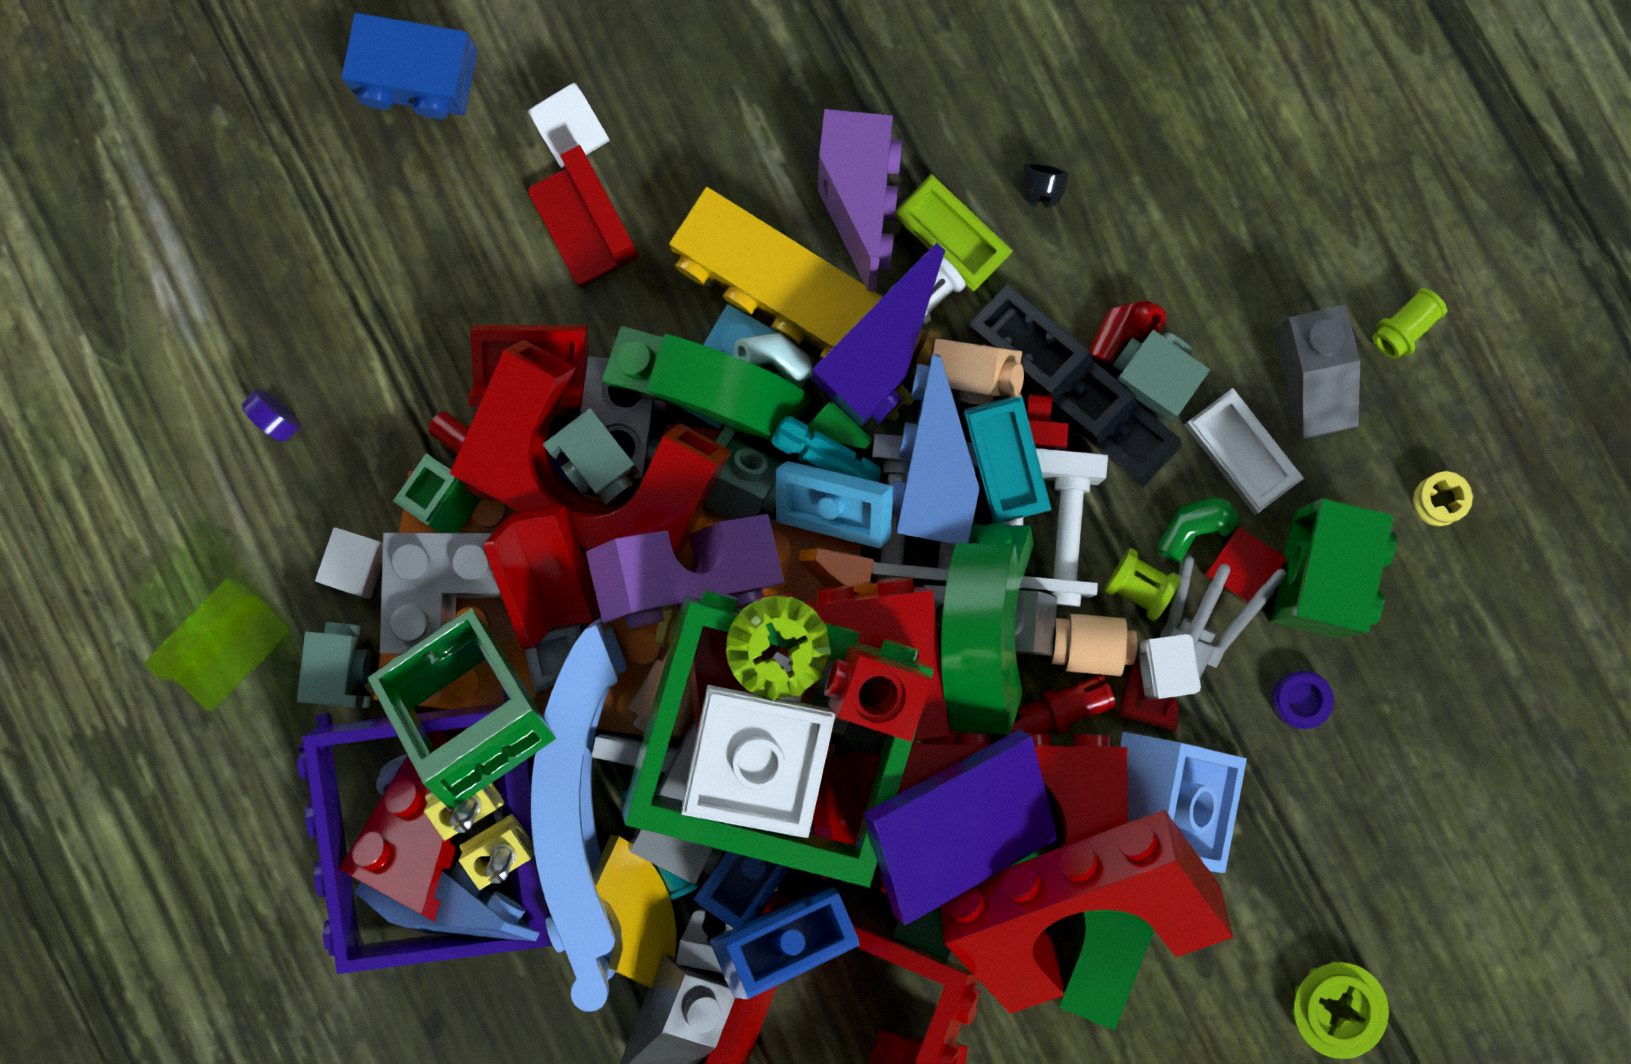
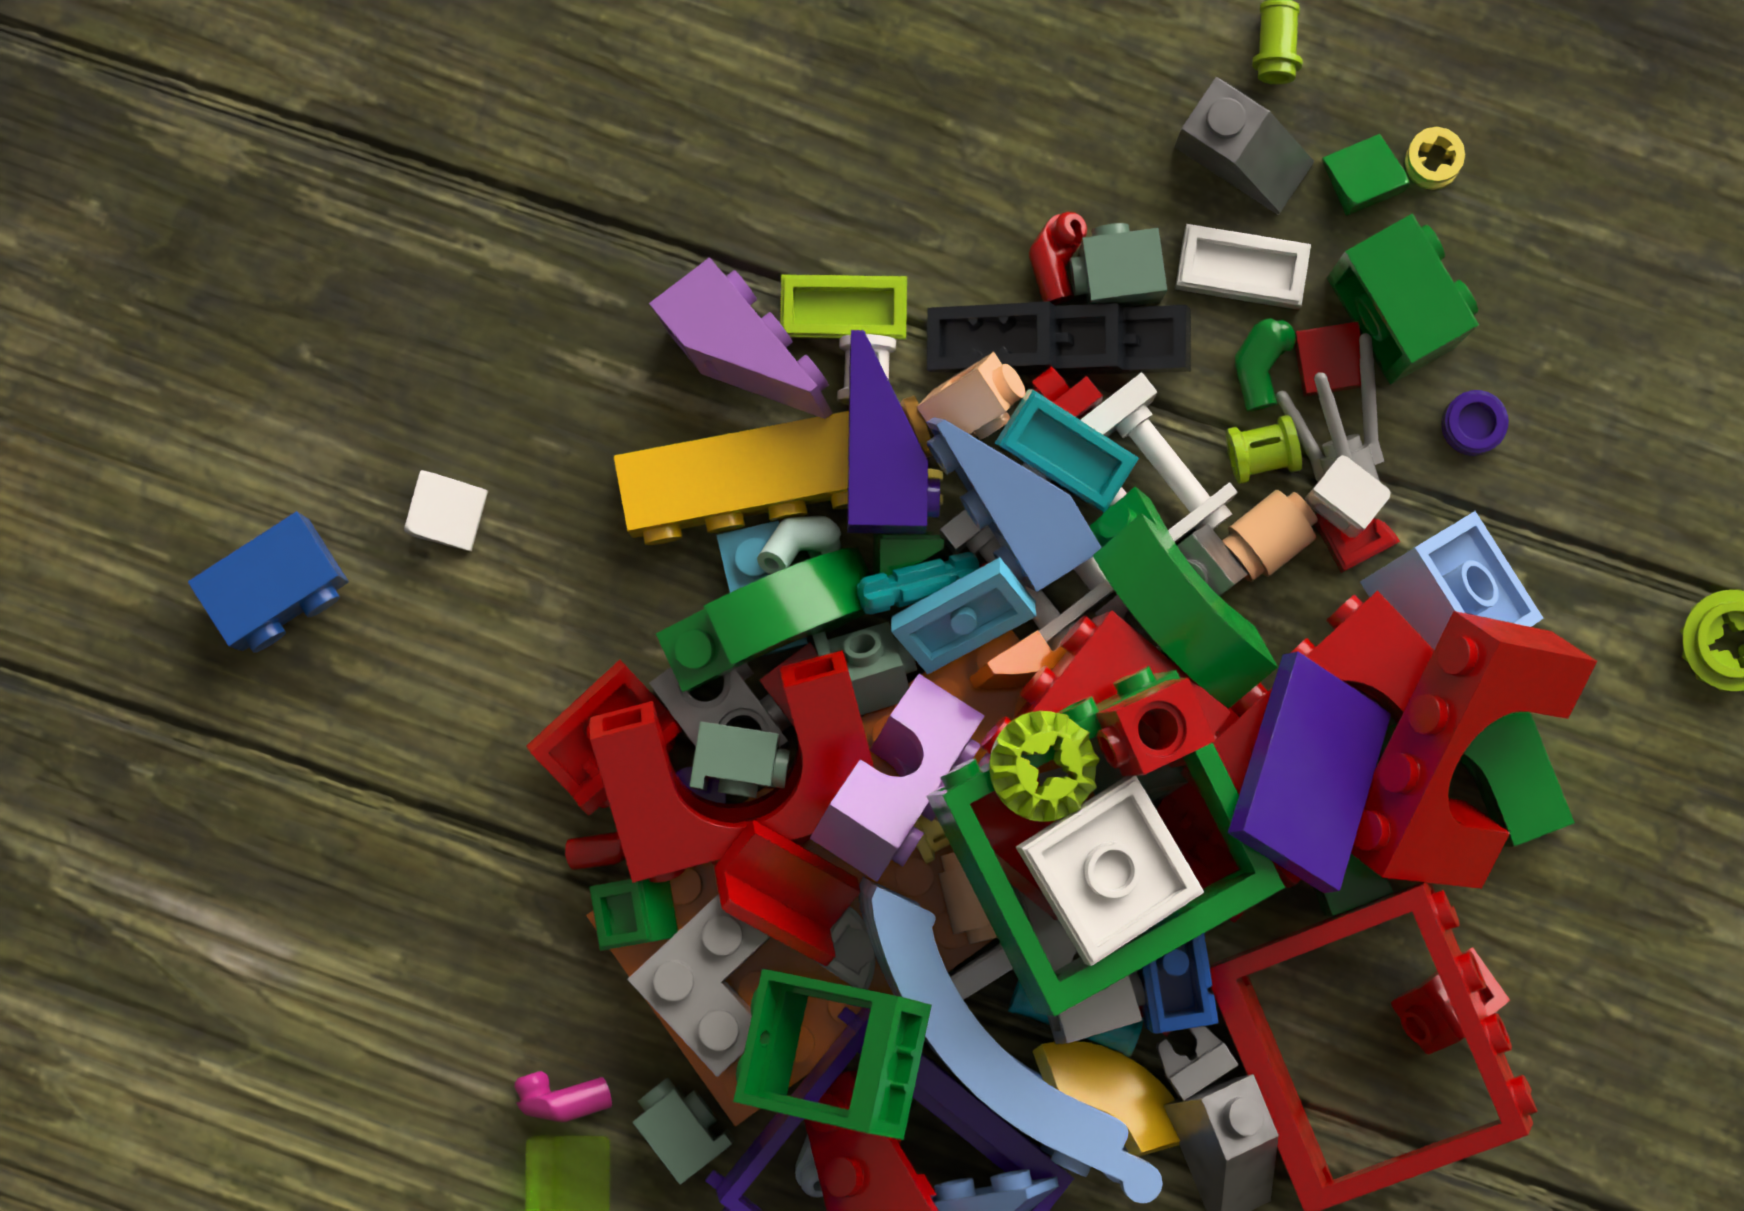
camera: 45 degrees left, 0 degrees up
dark purple tile [242,388,301,442] -> none
white slope [315,527,383,599] -> none
light yellow piece [424,783,535,890] -> none
red panel [528,145,639,287] -> none
blue brick [710,887,860,999] -> none
red pin [999,674,1116,739] -> none
black hinge [1021,164,1069,208] -> none
none -> dark pink arm [514,1071,612,1122]
none -> green slope [1321,134,1410,216]

